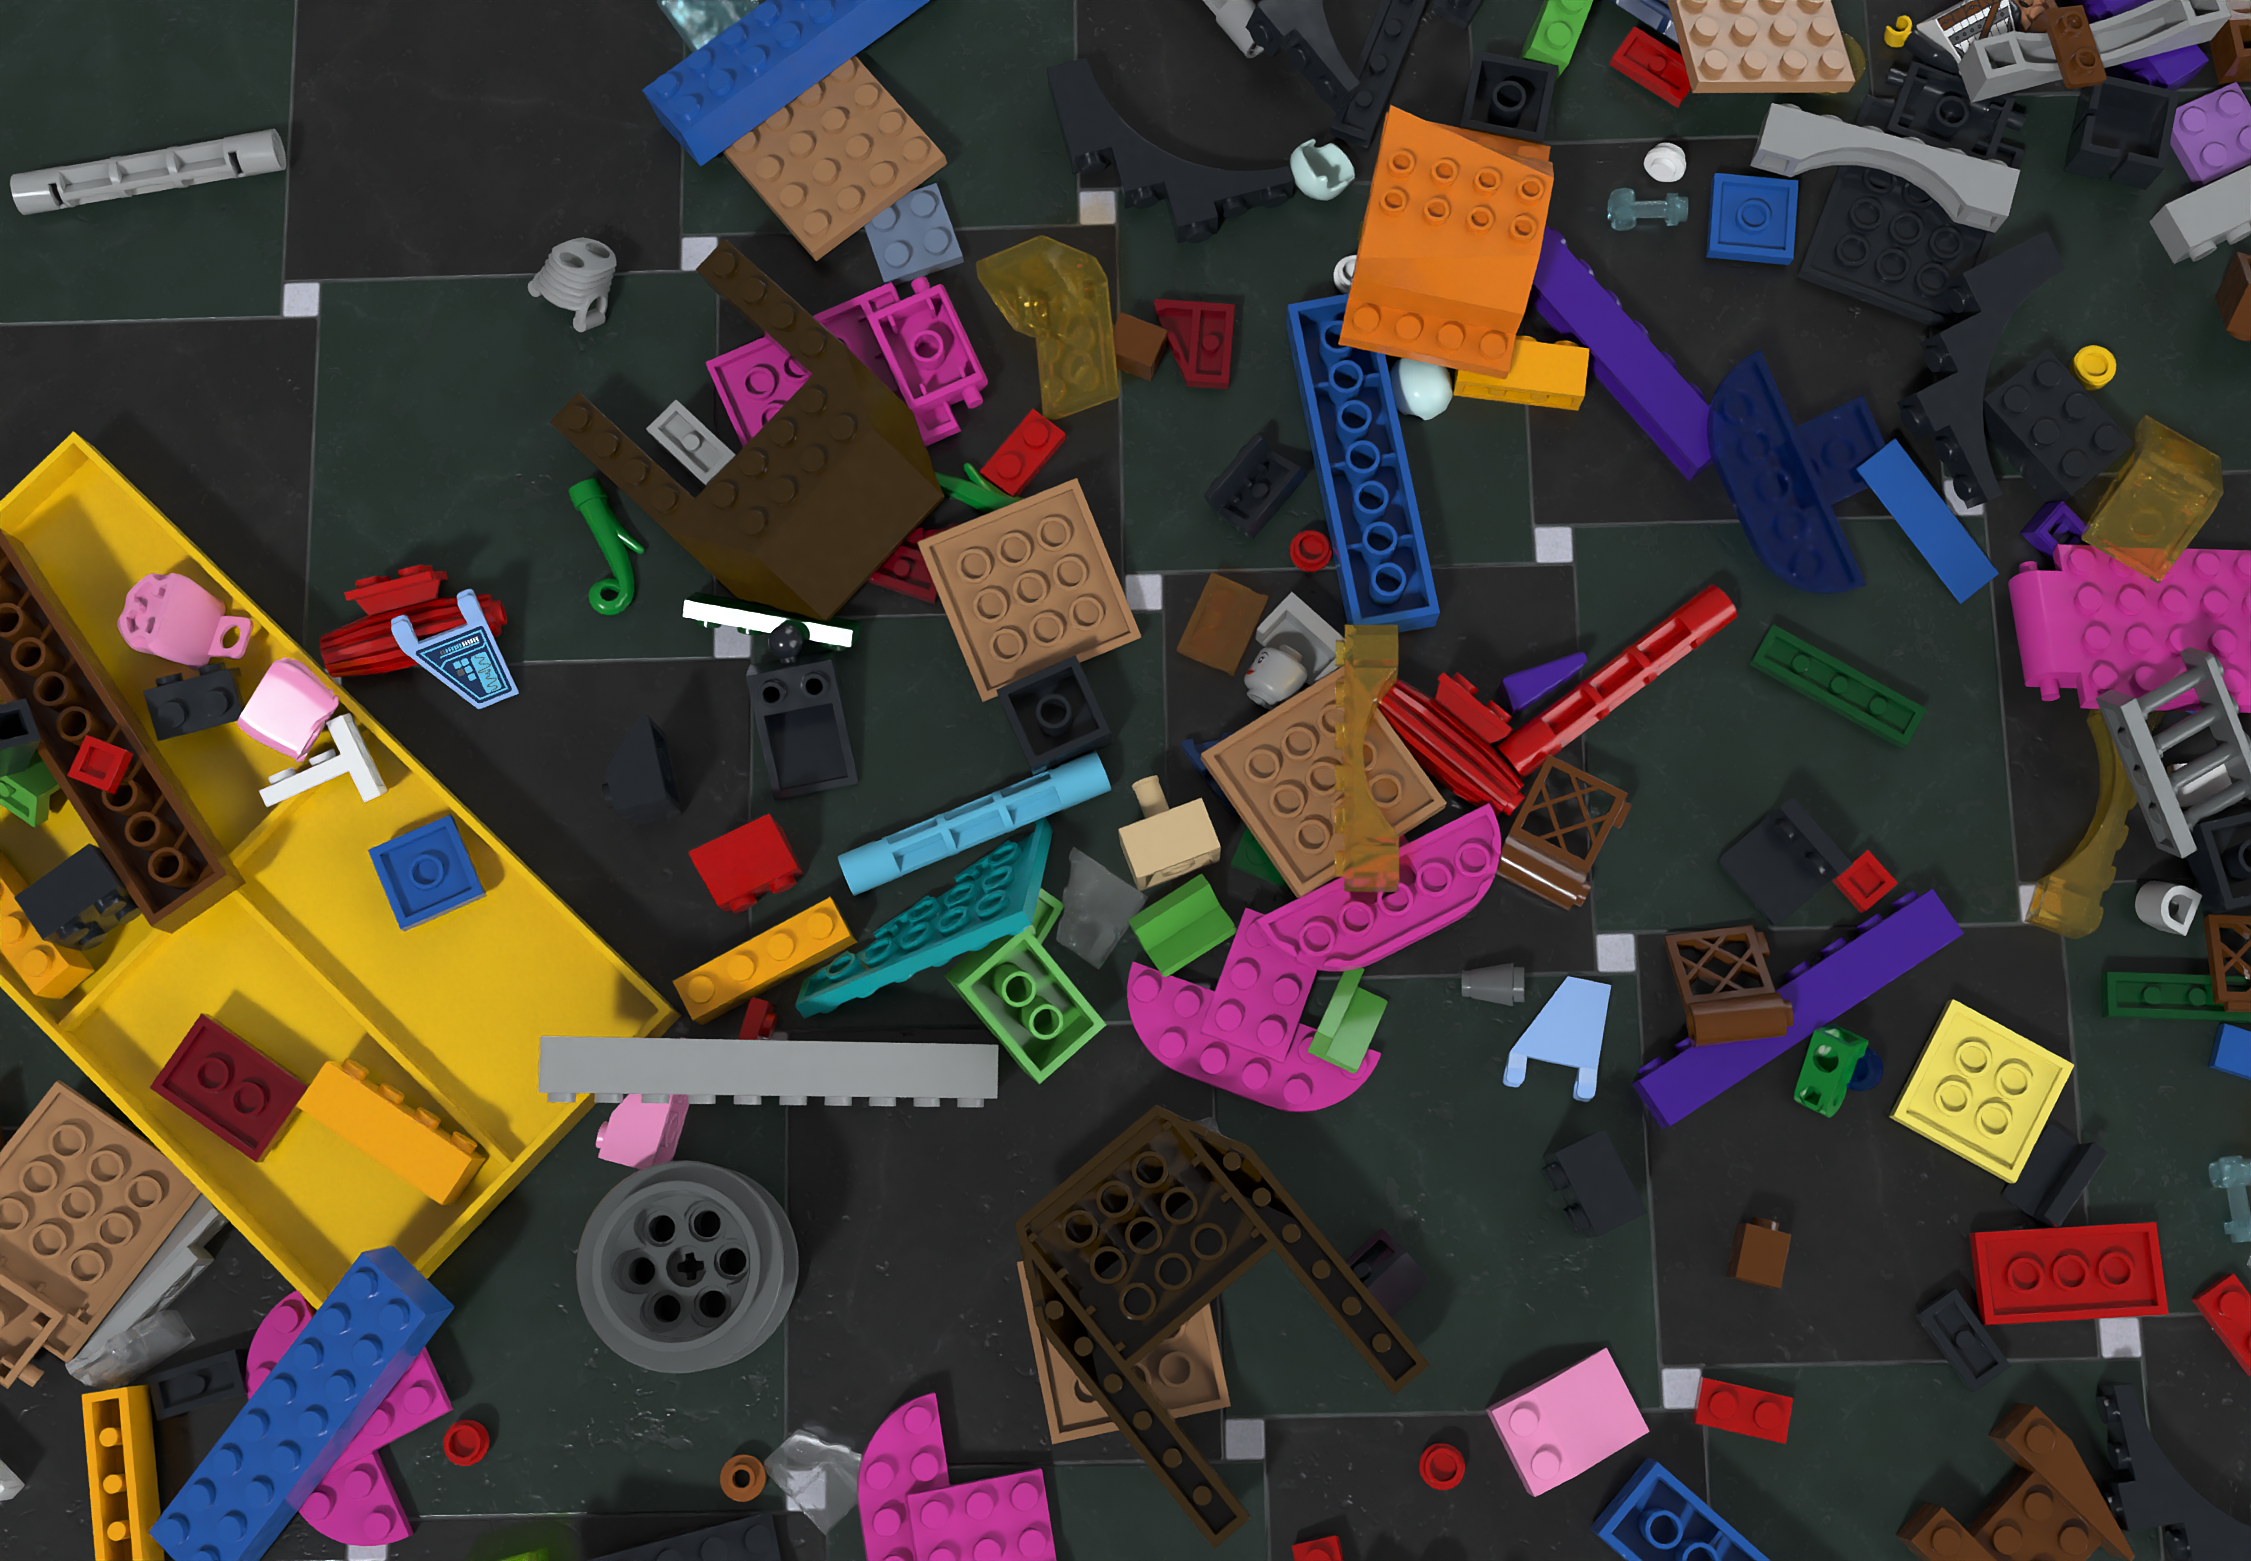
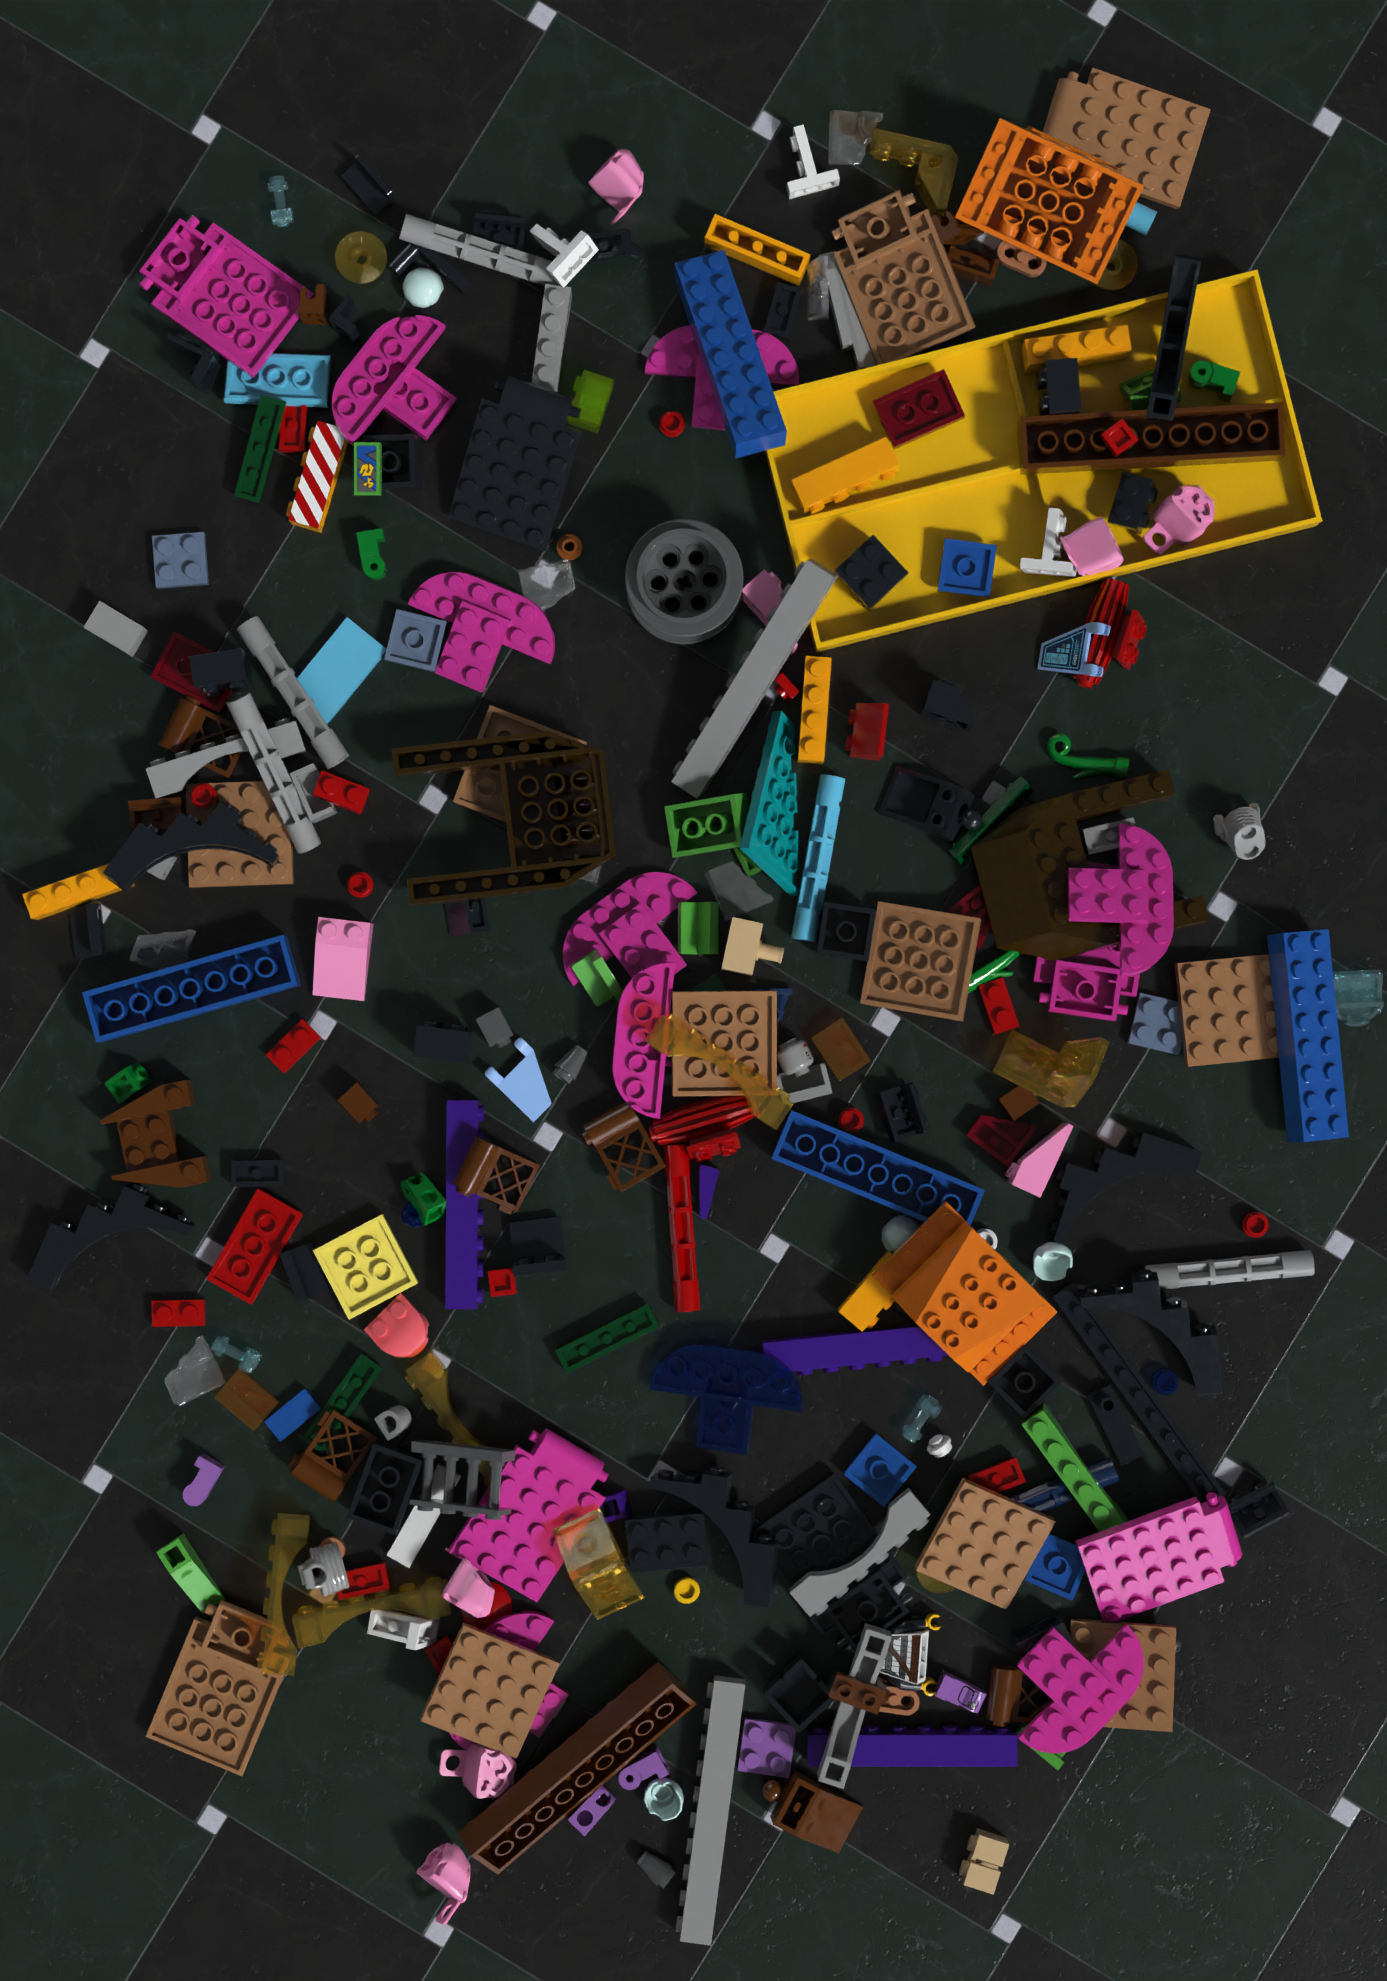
camera: 120 degrees right, 10 degrees up
blue sticker [1857,439,1999,604] -> none
none -> coral slope [364,1293,429,1358]
none -> dark grey brick [476,1007,514,1049]
none -> black brick [834,535,908,611]
none -> bright pink slope [1005,1123,1073,1198]
none -> dark pink plate [1068,823,1174,976]

